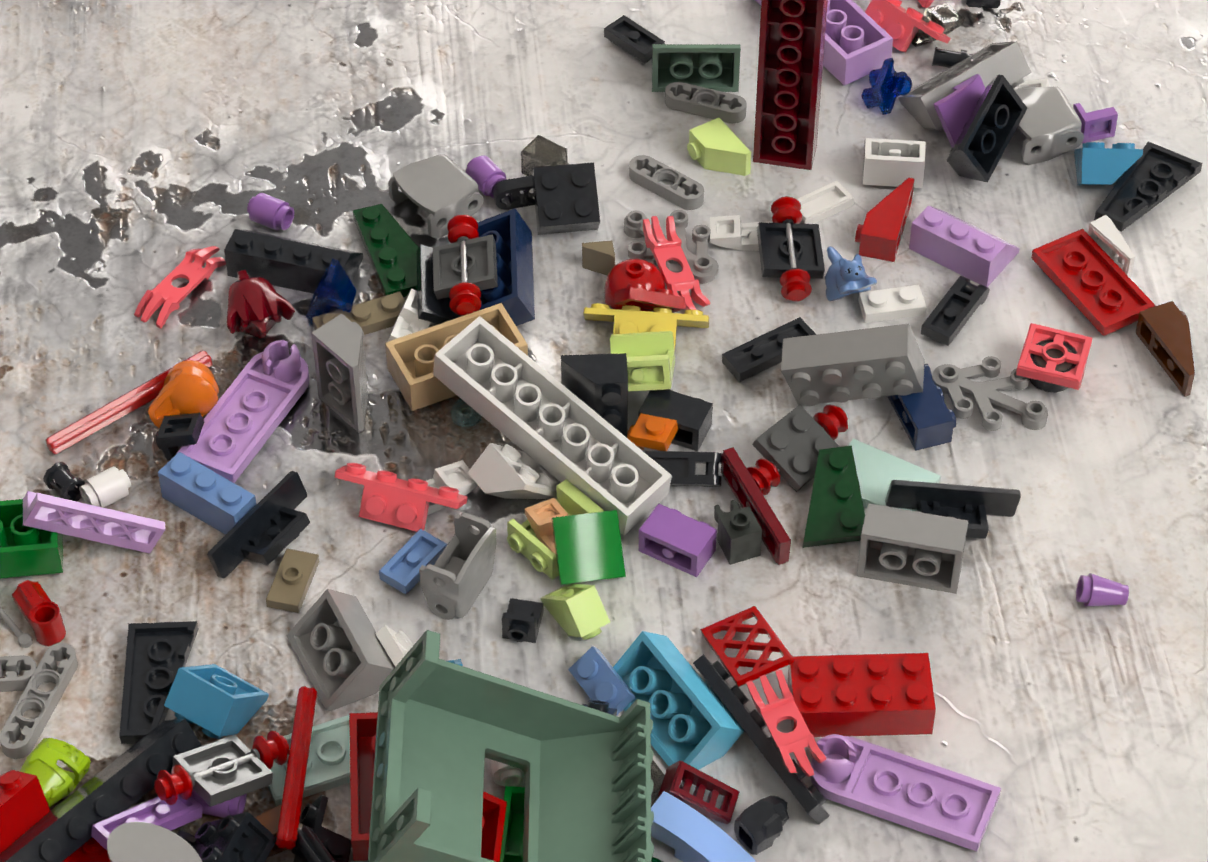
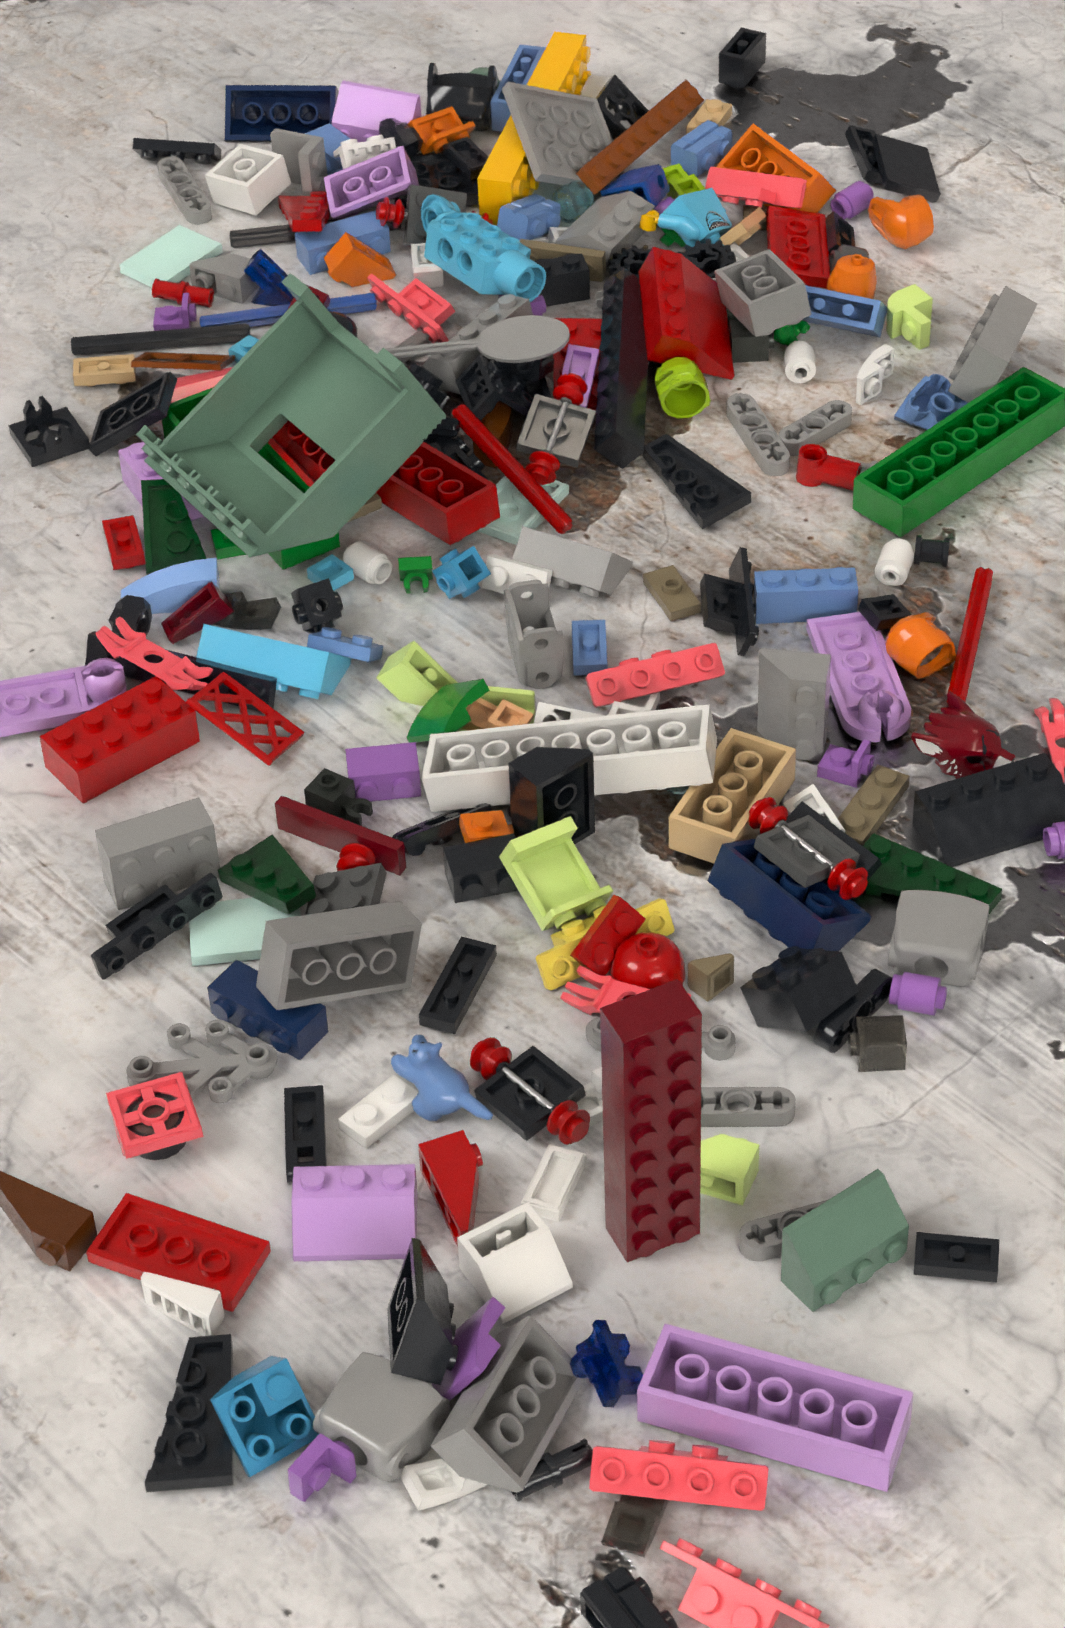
camera: 145 degrees right, 5 degrees down
lavender fence [23,491,165,554] -> none
dark azure slope [164,664,269,739] -> none
clear blue slope [306,258,356,320] -> none
black bracket [501,598,544,643] -> none

